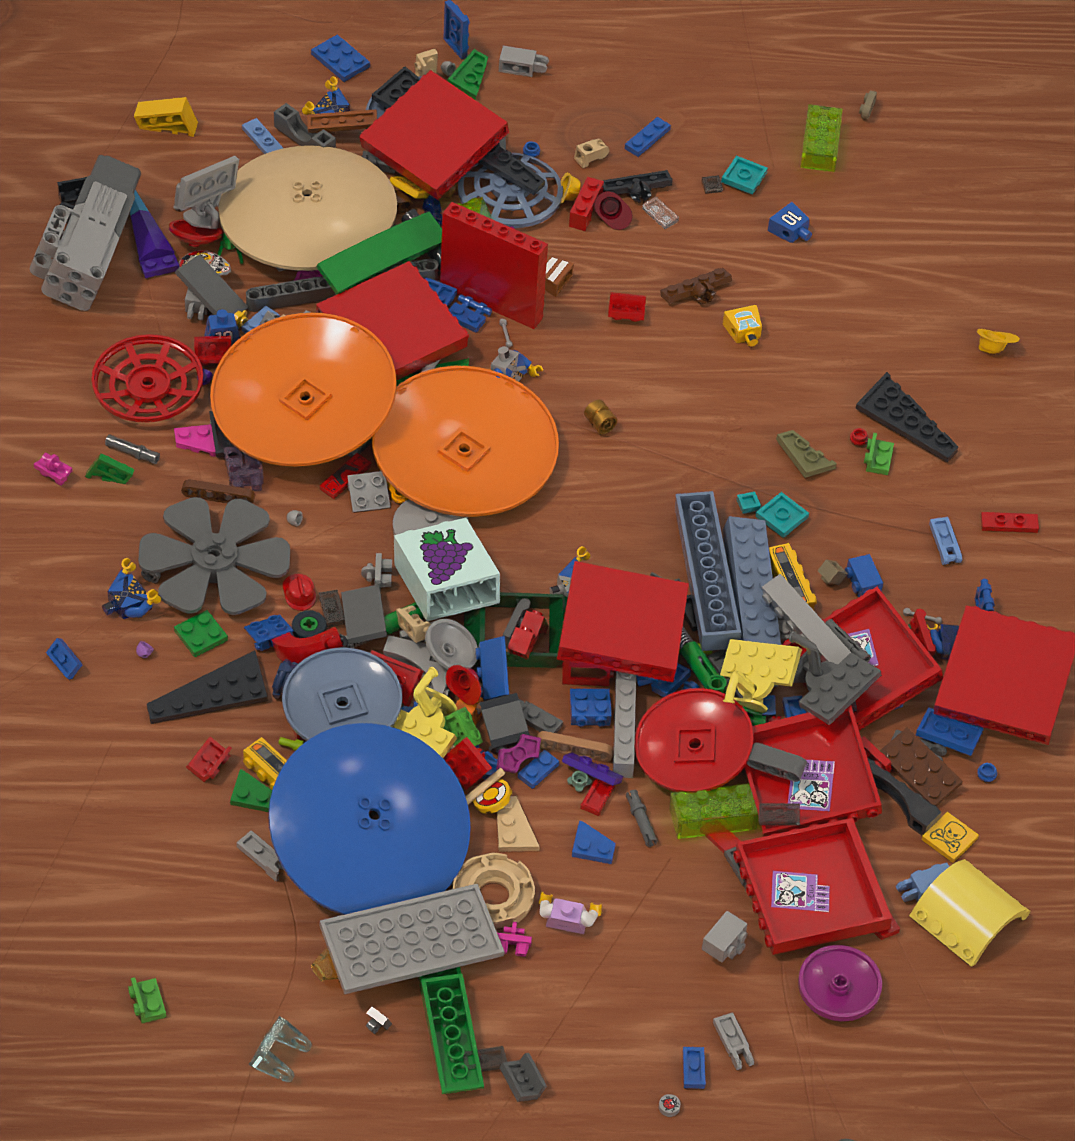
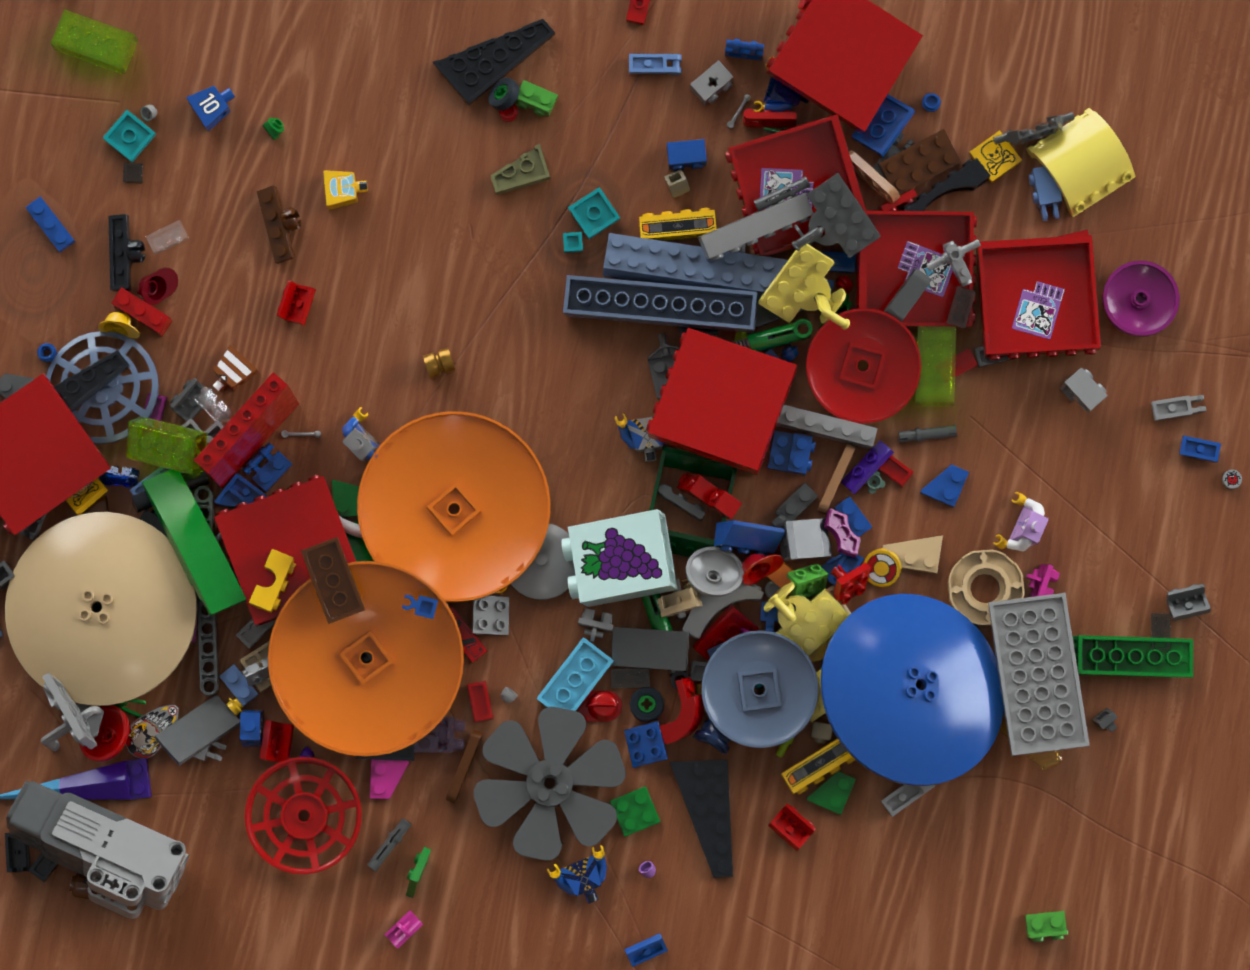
camera: 75 degrees left, 30 degrees up
clear light blue hose [248,1016,312,1082] -> none
tan bar [465,768,505,804] -> none
tan leg [574,139,609,168] -> none
none -> light grey hinge [141,105,157,121]
none -> yellow arch [249,549,296,613]
none -> green plate [262,118,284,140]
none -> reddish brown plate [301,537,365,624]
none -> blue plate [402,595,438,619]
none -> red tile [467,680,494,723]
none -> black bush [488,77,520,111]
none -> medium azure plate [536,637,614,711]
none -> light grey brick [690,60,734,106]
none -> medium nougat beam [849,150,900,204]
none -> light grey piece [926,239,981,287]
none -> dark grey plate [993,112,1075,145]

